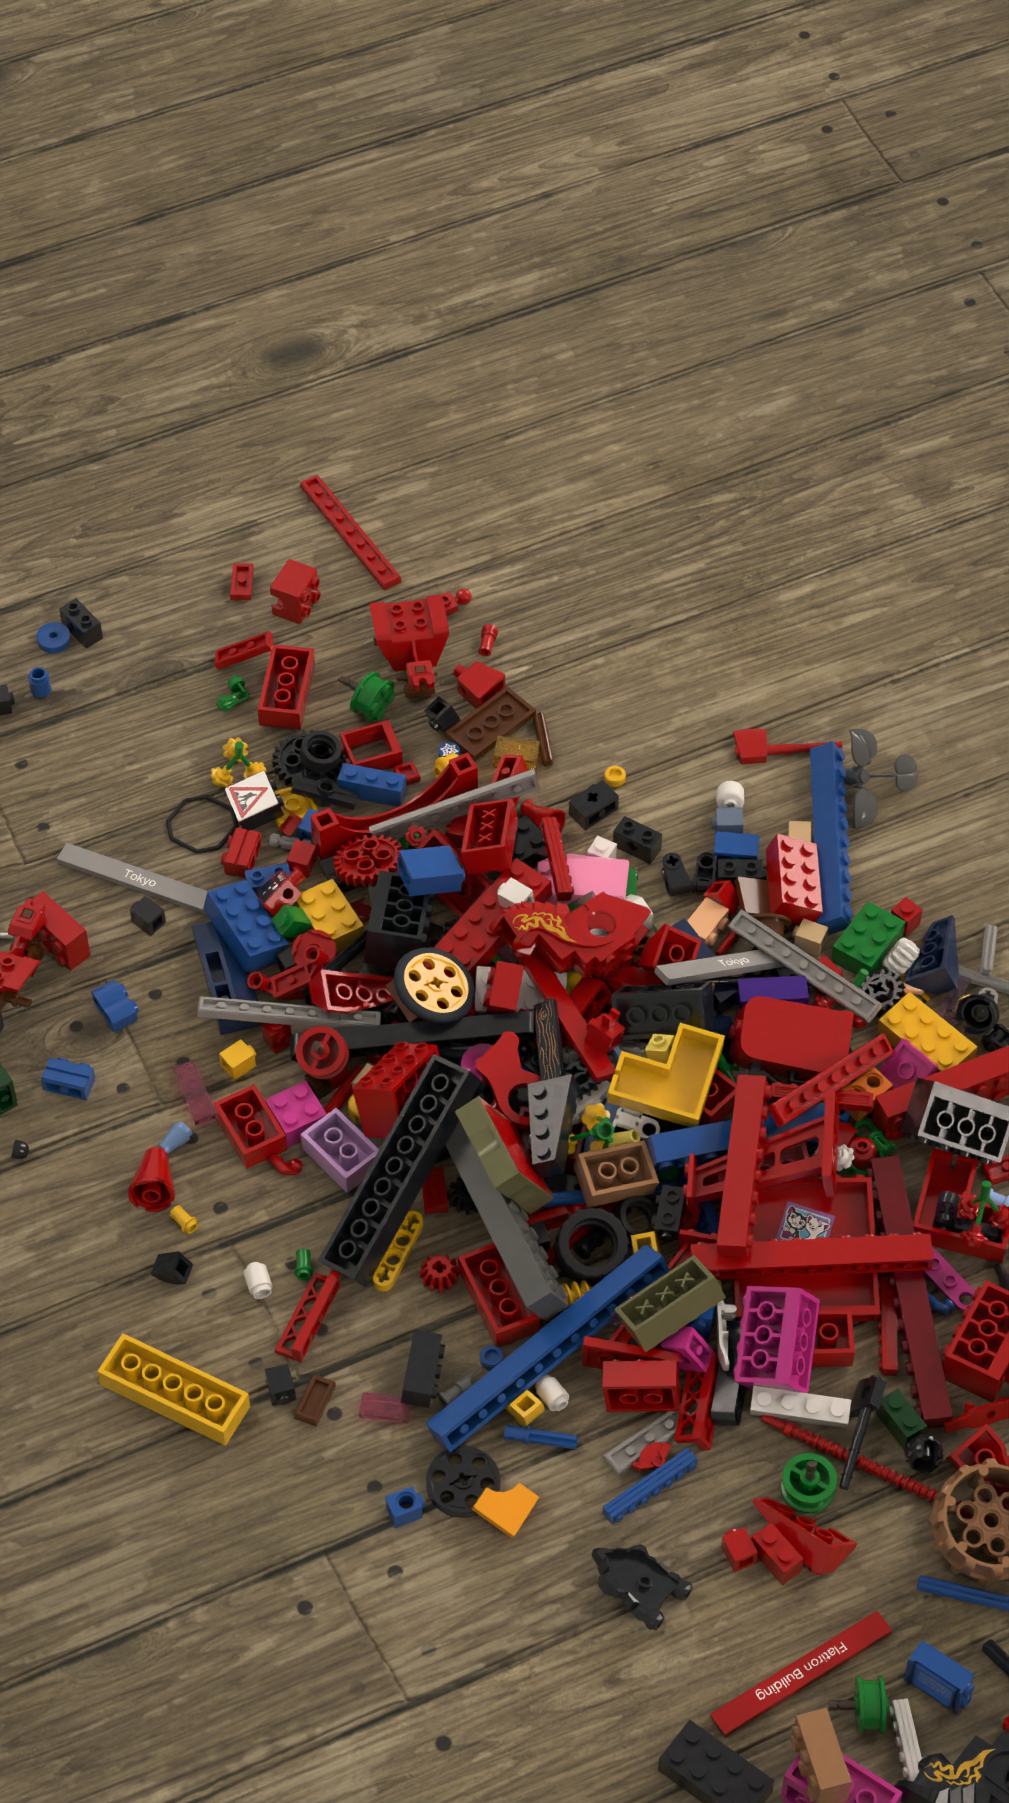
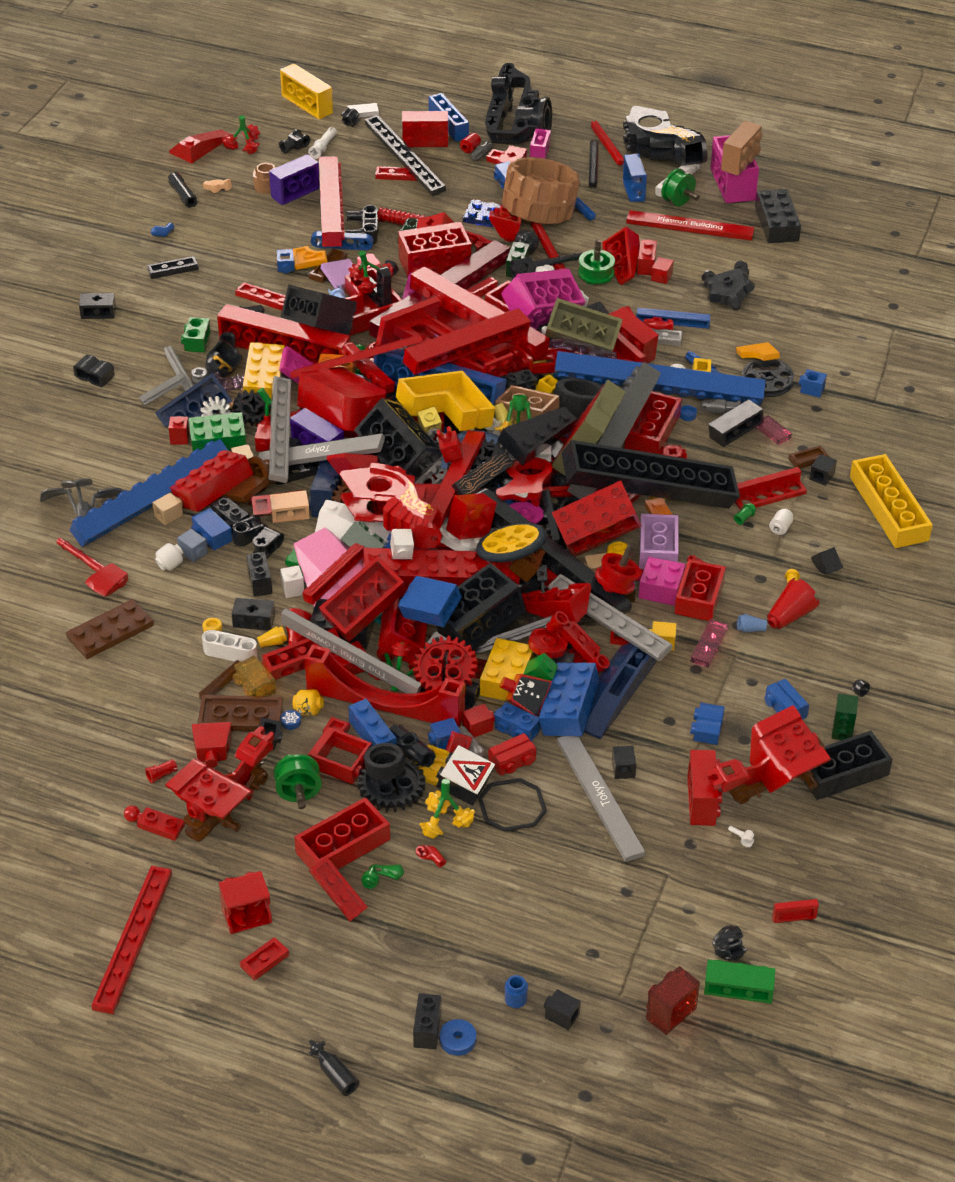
camera: 135 degrees left, 10 degrees down
none -> reddish brown plate [66,599,154,660]
none -> white beam [202,630,258,664]
none -> yellow cone [257,626,287,648]
none -> black wheel [309,1040,360,1096]
none -> red arm [415,845,447,868]

